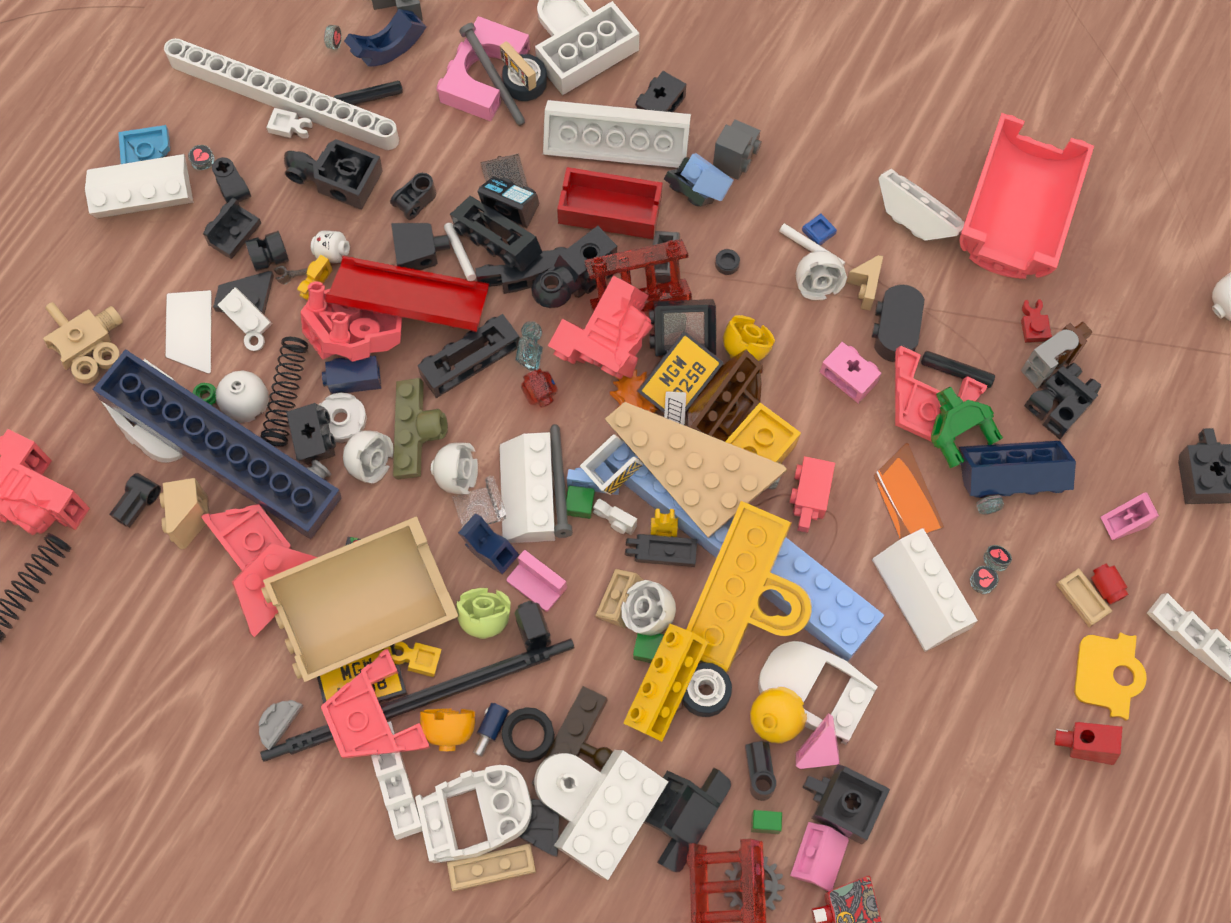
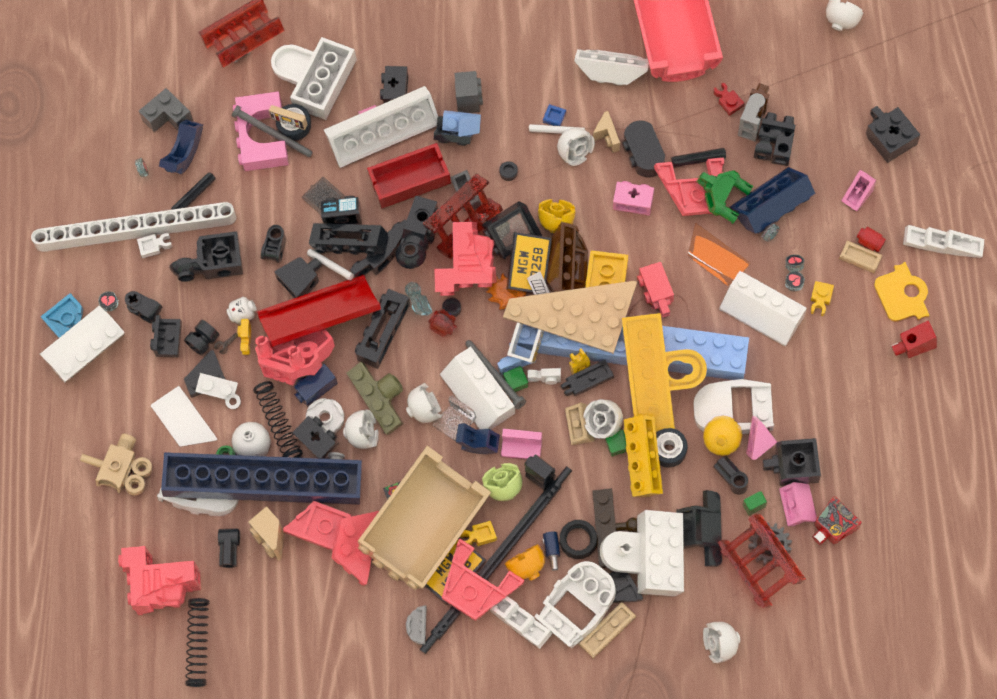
camera: 25 degrees left, 0 degrees up
none -> black tile [442,298,461,318]
none -> yellow plate [811,281,834,316]

